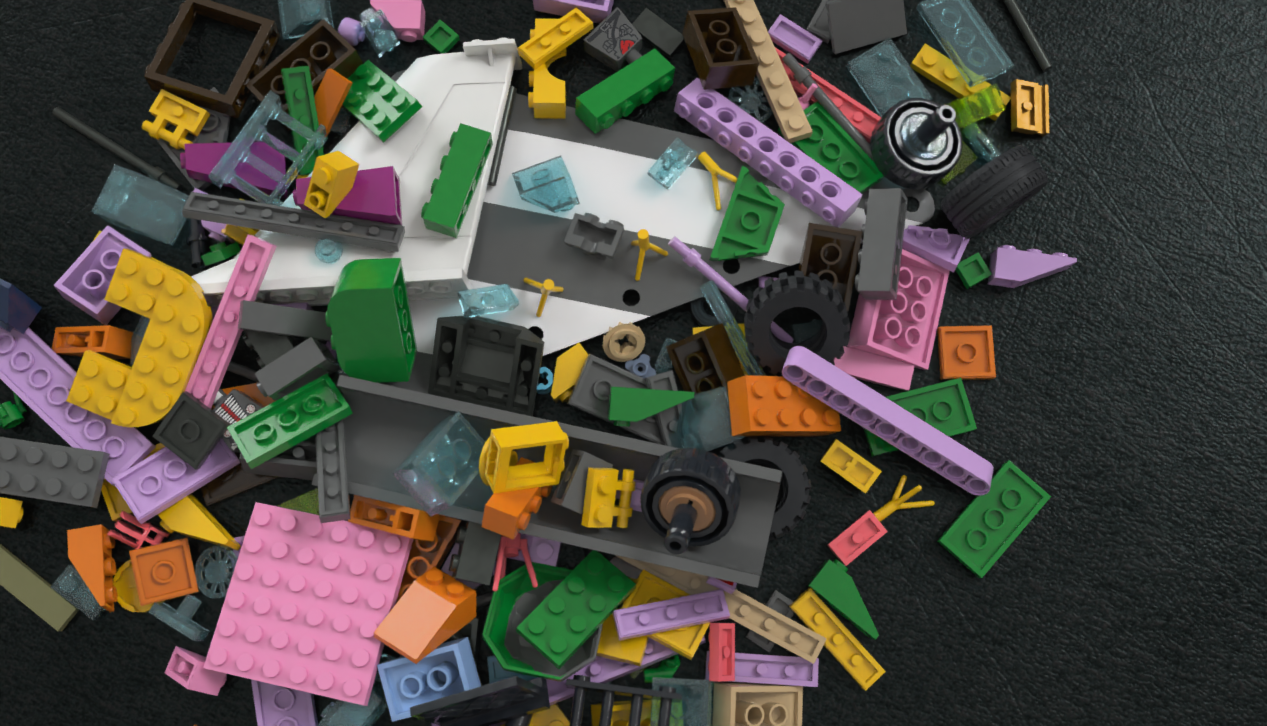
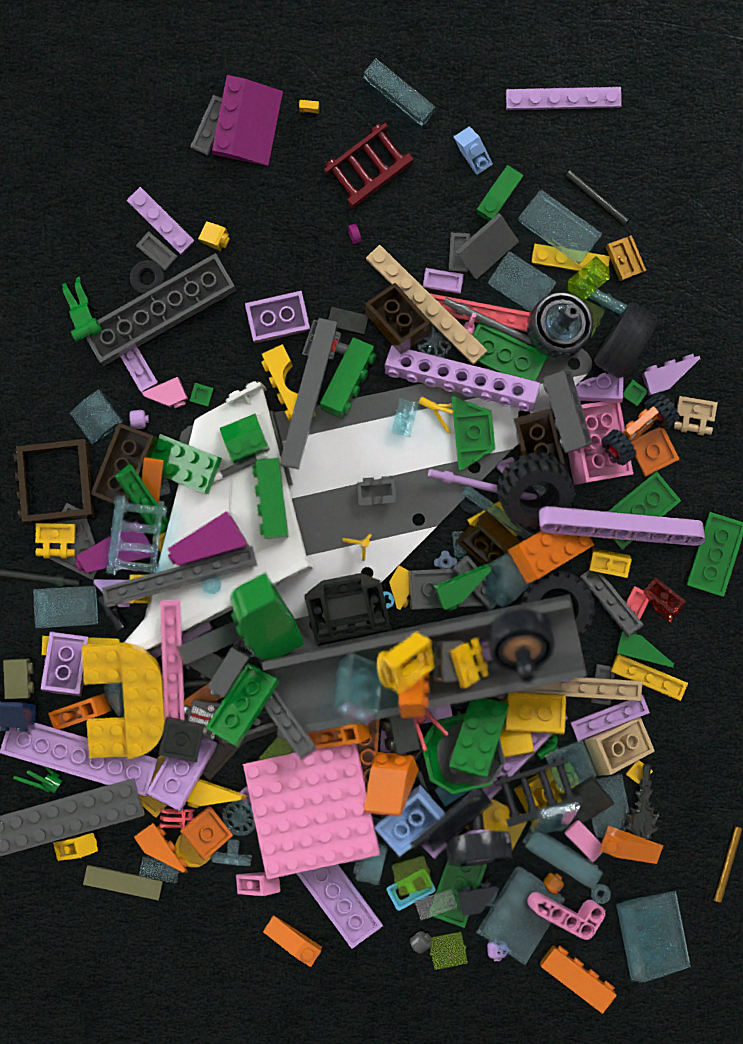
camera: 20 degrees left, 10 degrees up
green plate [201,241,240,266] -> none
yellow slope [304,151,359,218] -> none
clear light blue hips [359,8,400,57] -> none
clear light blue slope [457,284,519,318] -> none
clear light blue slope [512,155,580,213] -> none
yellow tile [517,7,593,69] -> none
tan gear [602,322,645,362] -> none
lavender tile [613,589,730,641] -> none
yellow plant [631,229,668,281] -> none
coral plate [708,623,735,682] -> none
bright pink tile [834,346,915,392] -> none
yellow plant [873,475,935,522] -> none
none -> olive brick [3,658,34,699]
none -> dark grey bar [214,451,267,482]
none -> green slope [219,413,270,464]
none -> dark grey tile [280,318,338,470]
none -> dark grey tile [580,570,644,637]
none -> black plate [601,393,680,466]
none -> clear red slope [643,577,686,622]
none -> tan plate [673,396,718,435]

